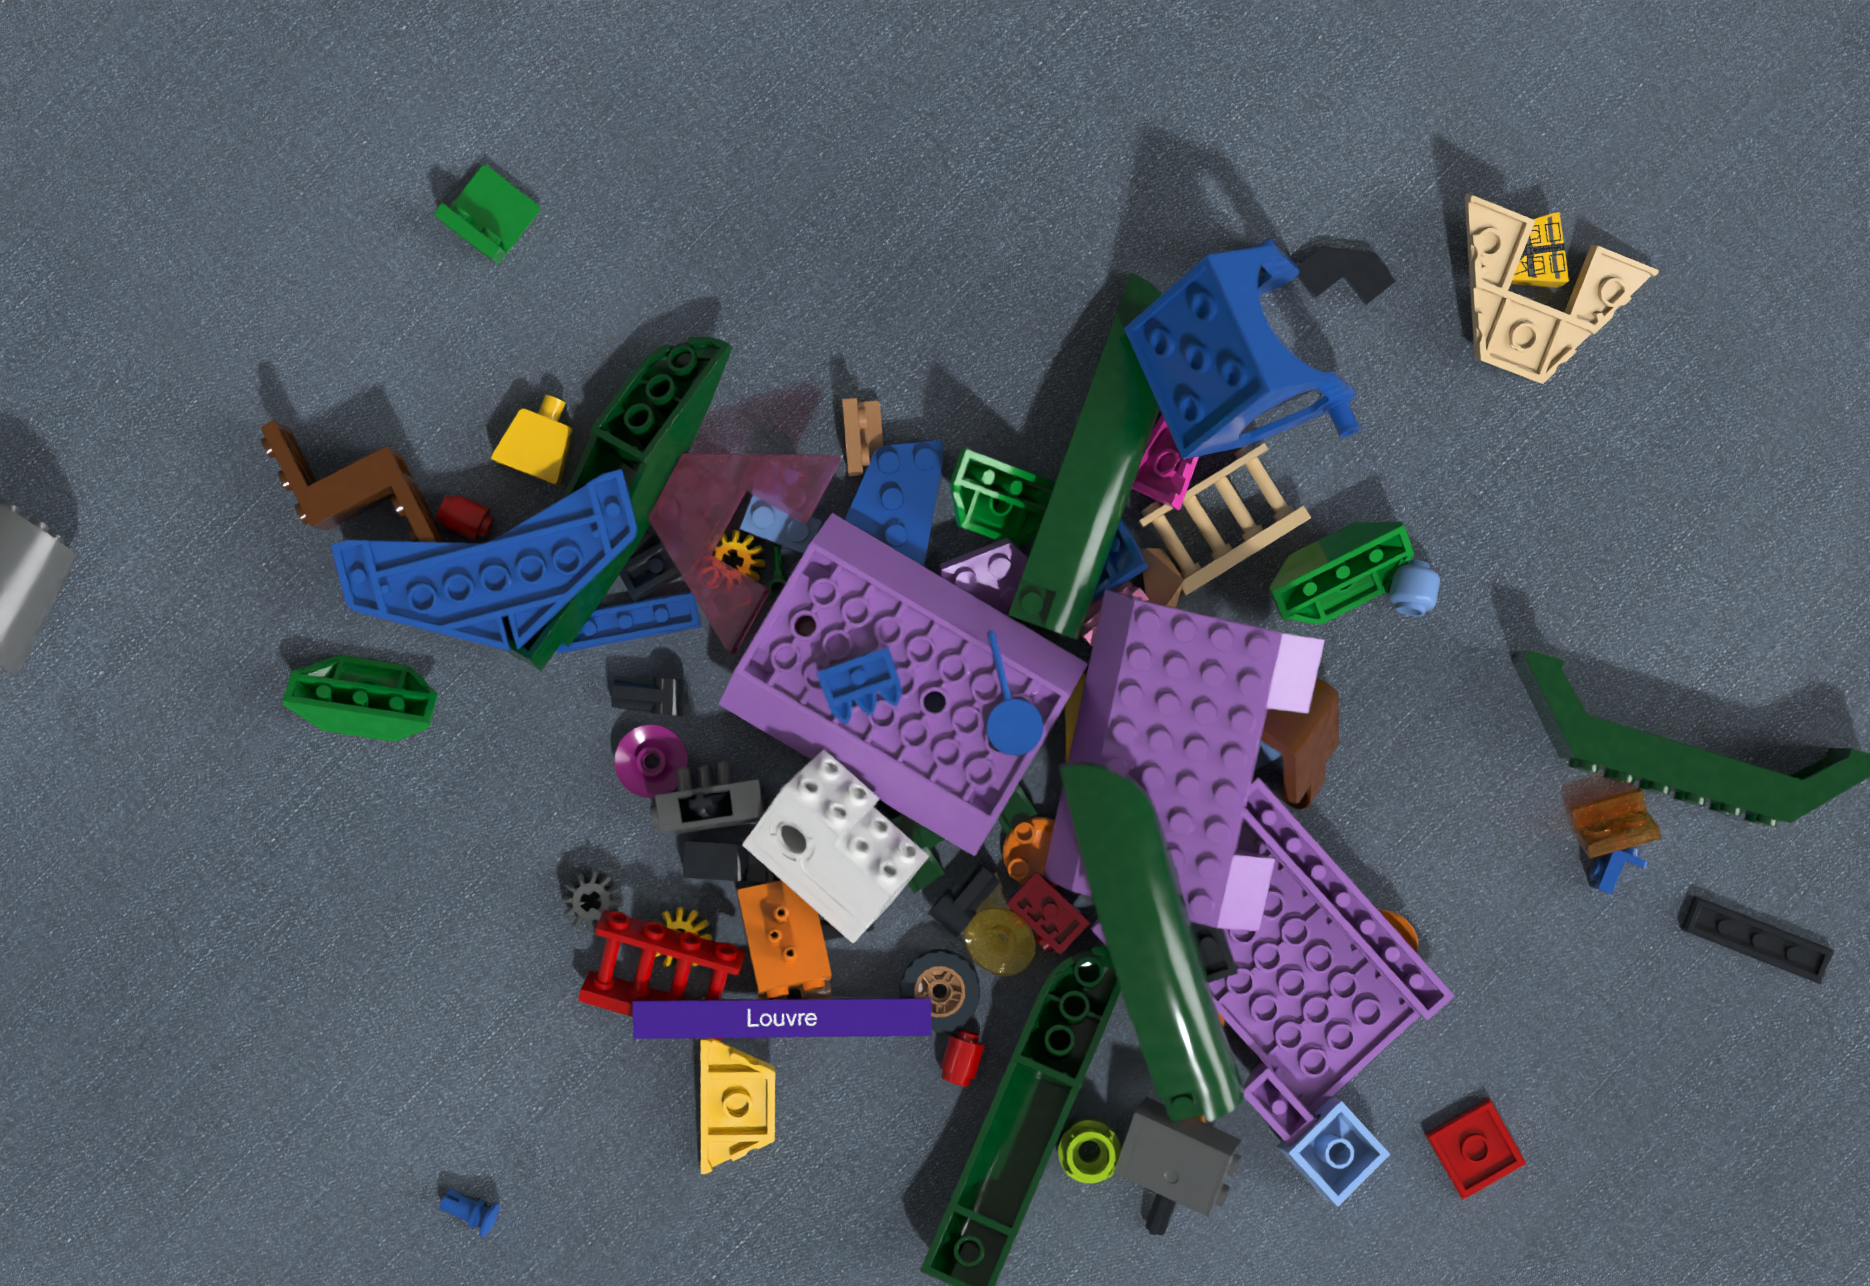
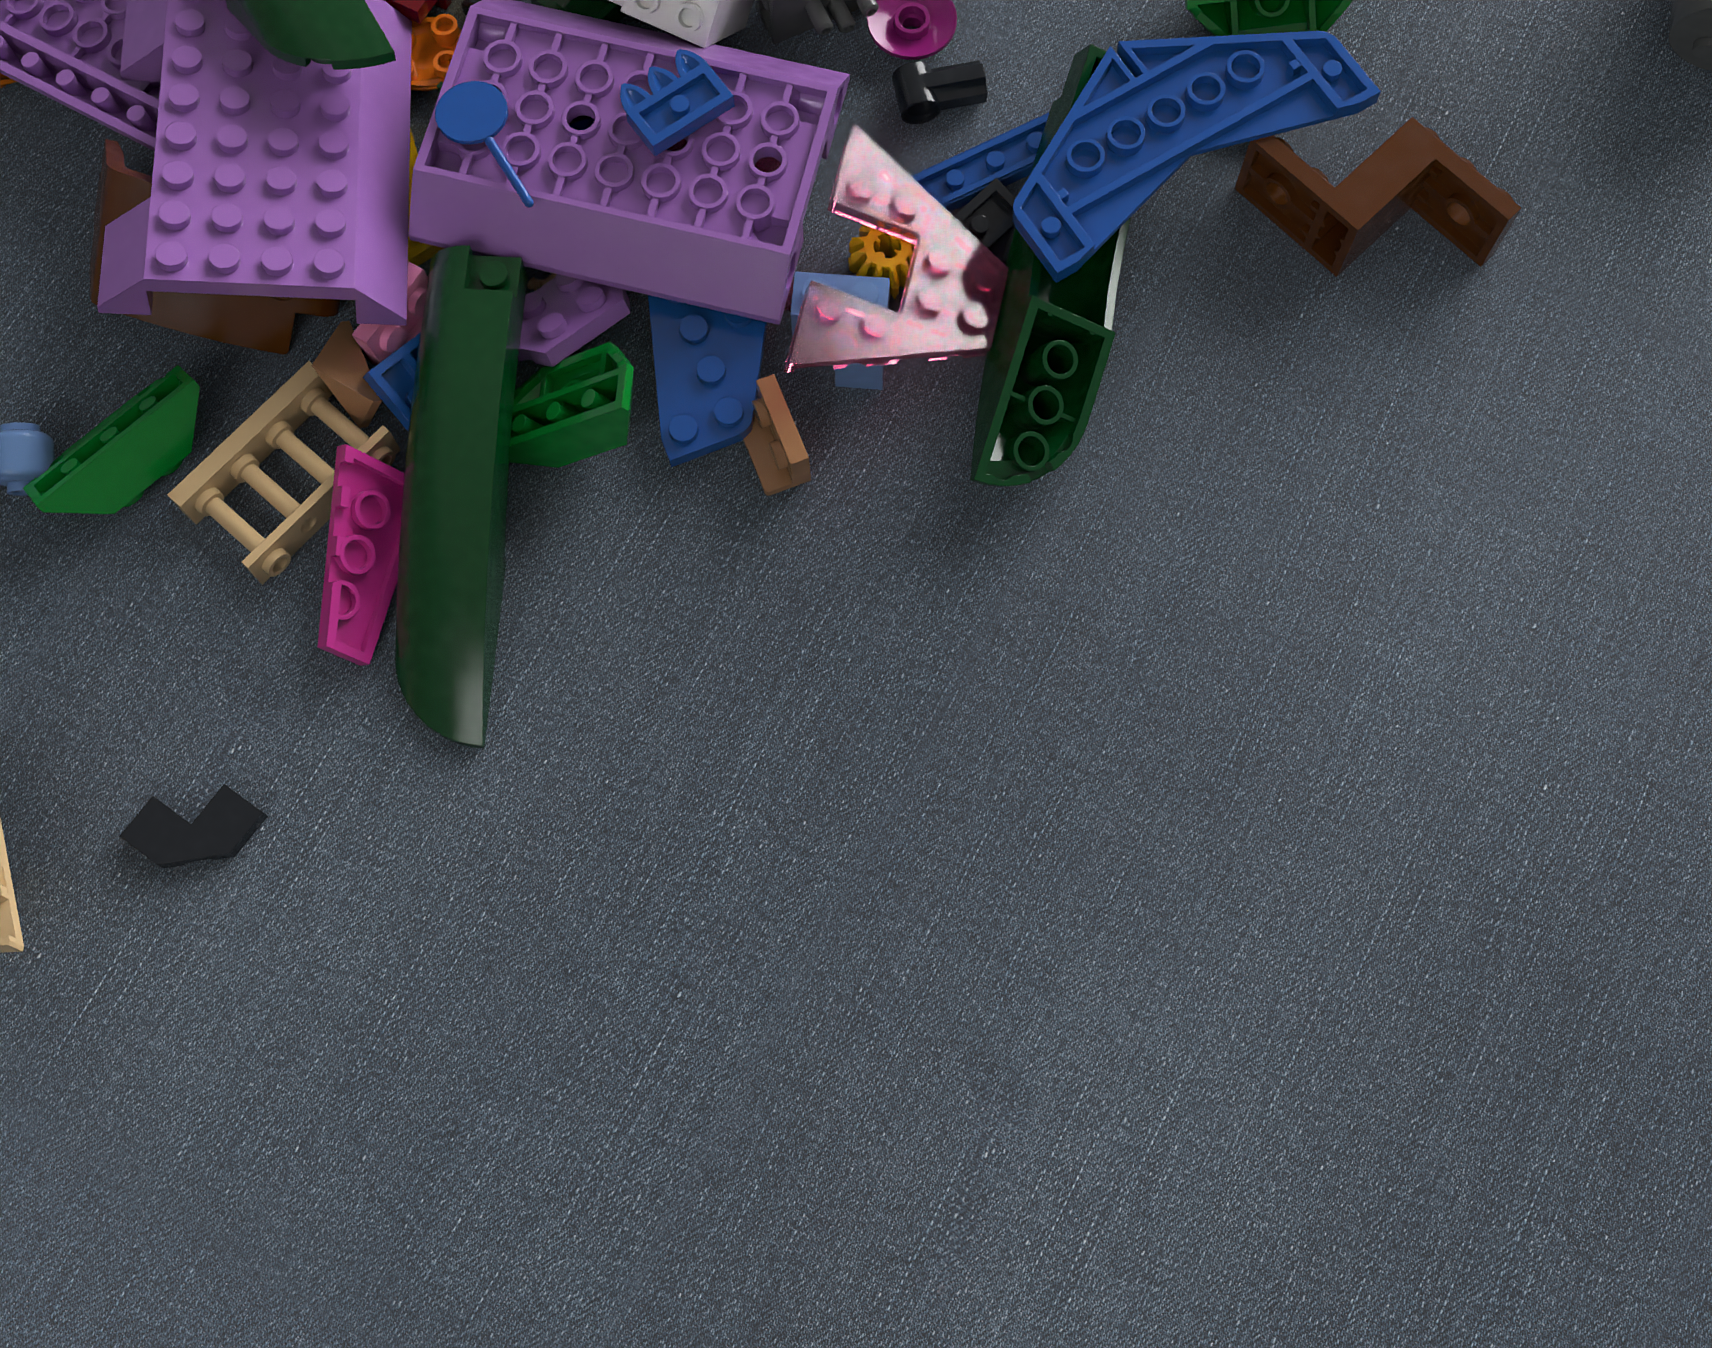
camera: 165 degrees right, 15 degrees down
green bracket [433,165,541,266] -> none
red brick [436,494,494,542] -> none
yellow torso [491,394,573,487] -> none
green hand [767,546,788,597] -> none
blue piece [1124,239,1361,459] -> none

